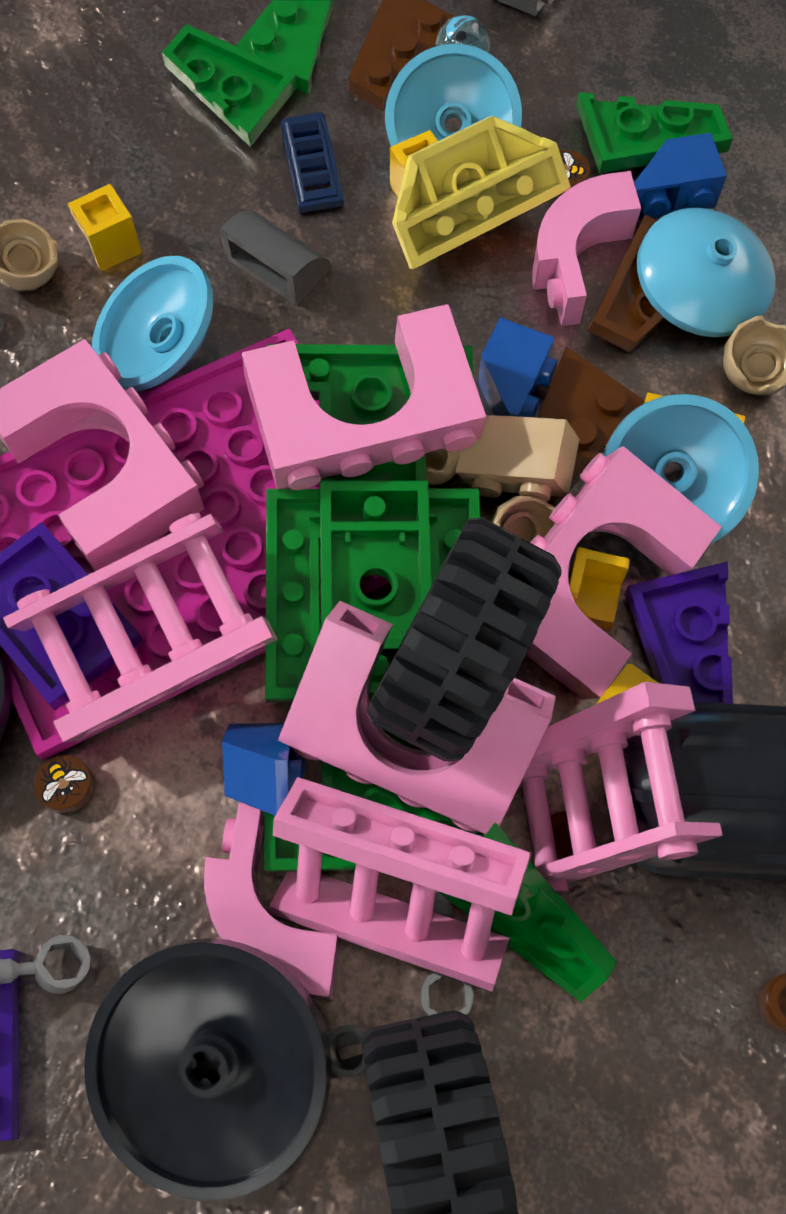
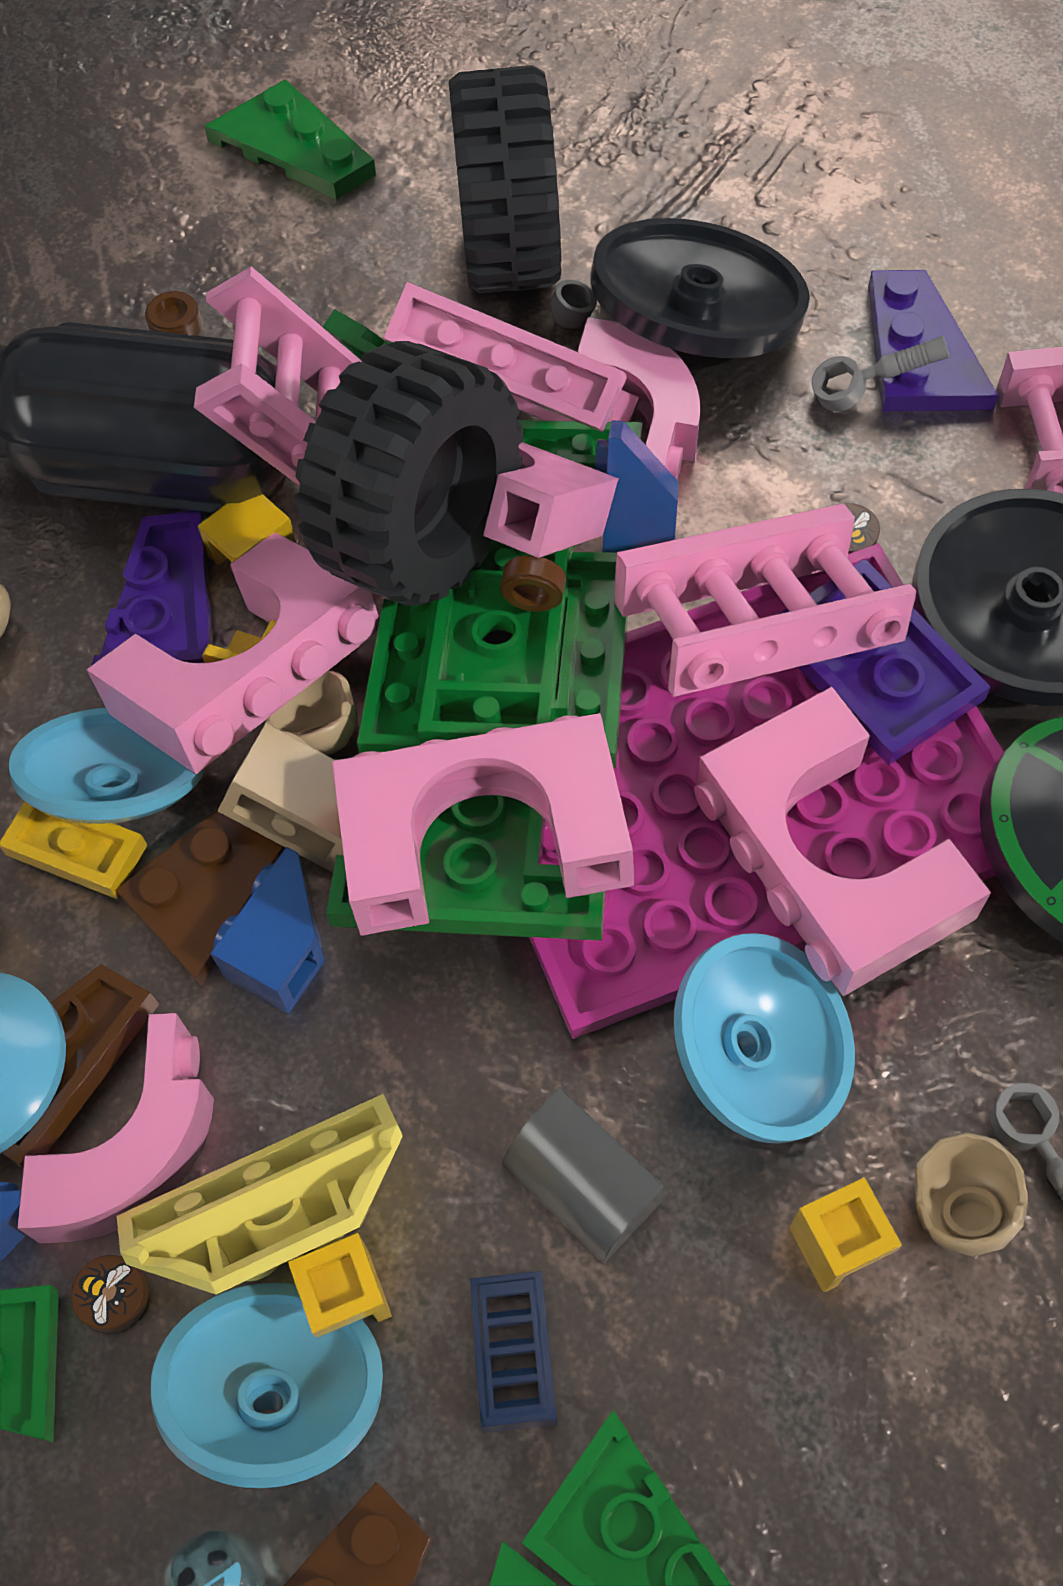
camera: 170 degrees left, 5 degrees down
none -> reddish brown tile [500,556,566,612]

